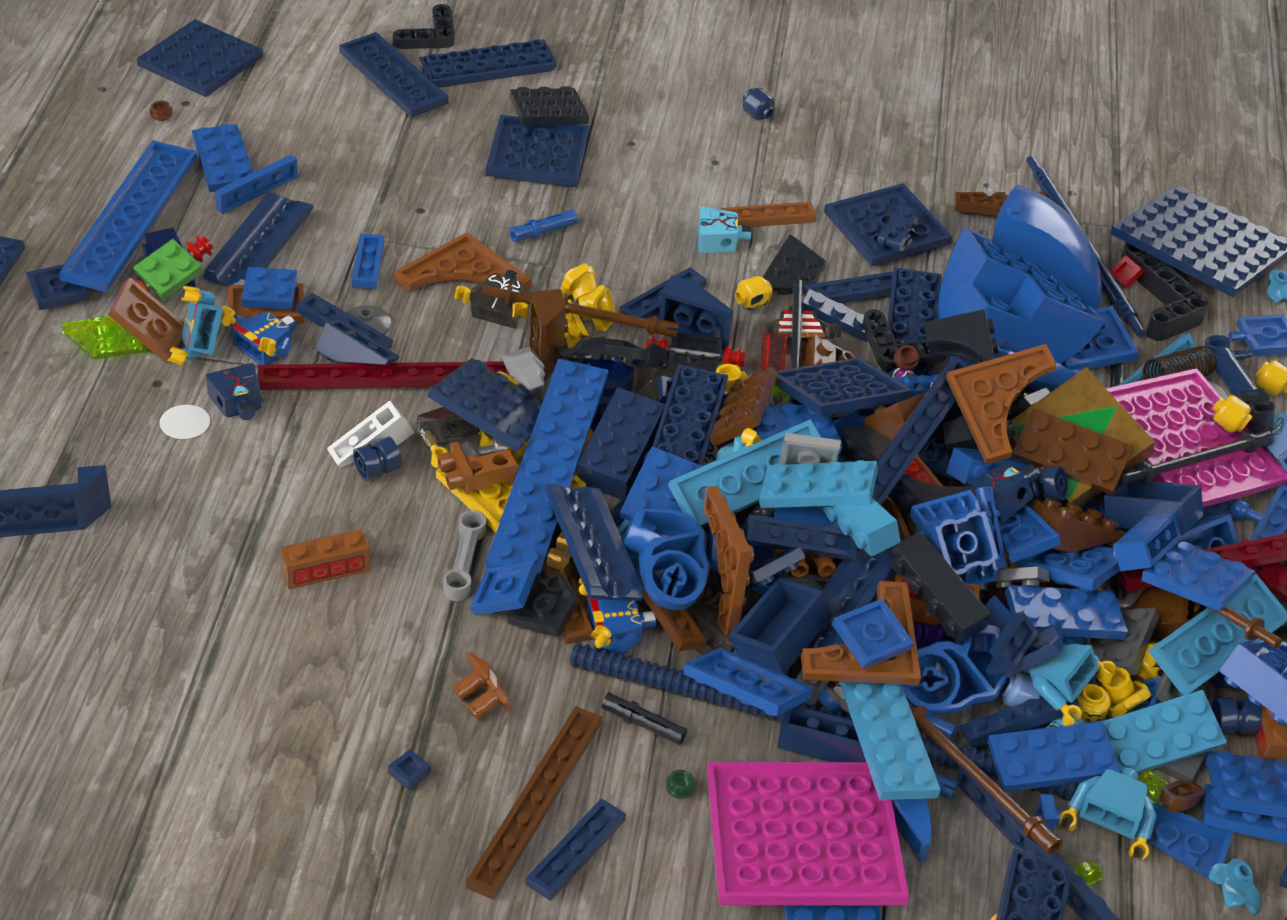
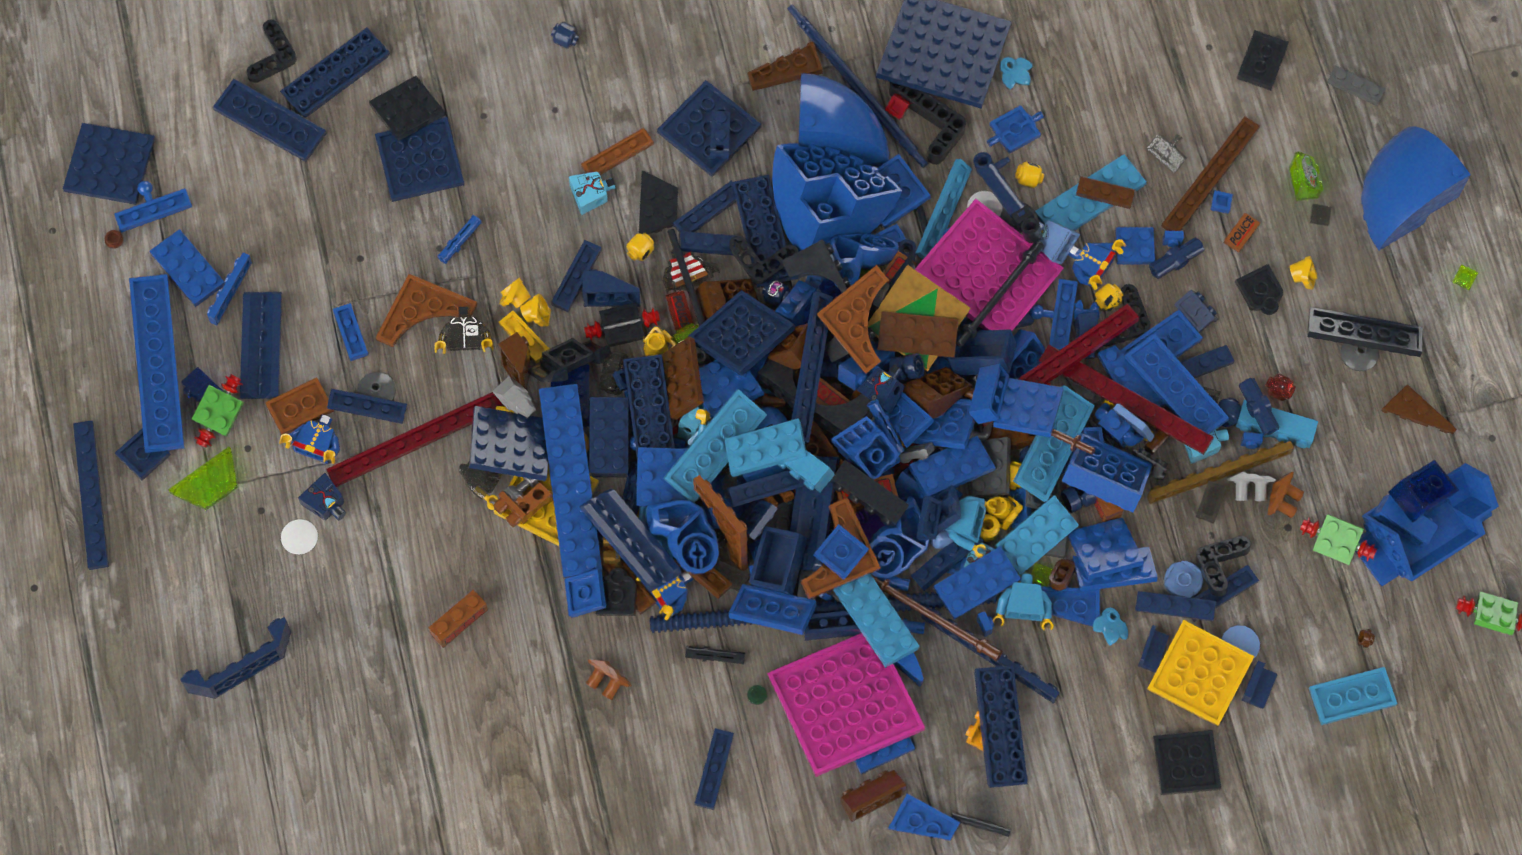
camera: 20 degrees left, 25 degrees up
dark orange plate [107,277,184,363] -> none
dark azure torso [167,286,223,365] -> none
blue plate [241,267,298,310] -> none
slope [315,319,400,365] -> none
white slope [327,401,415,467] -> none
dark blue wheel [353,436,402,481] -> none
dark blue plate [388,749,431,790] -> none
light grey piece [443,510,486,601] -> none
reddish brown plate [466,706,602,900] -> none
reddish brown bar [482,284,679,338] -> none
light grey tile [779,433,841,465] -> none
copper plate [894,345,919,370] -> none
clear neon green tile [1075,861,1103,886] -> none
dark brown piece [1143,346,1216,380] -> none
yellow head [1212,395,1252,433] -> none
none -> blue plate [114,181,192,233]

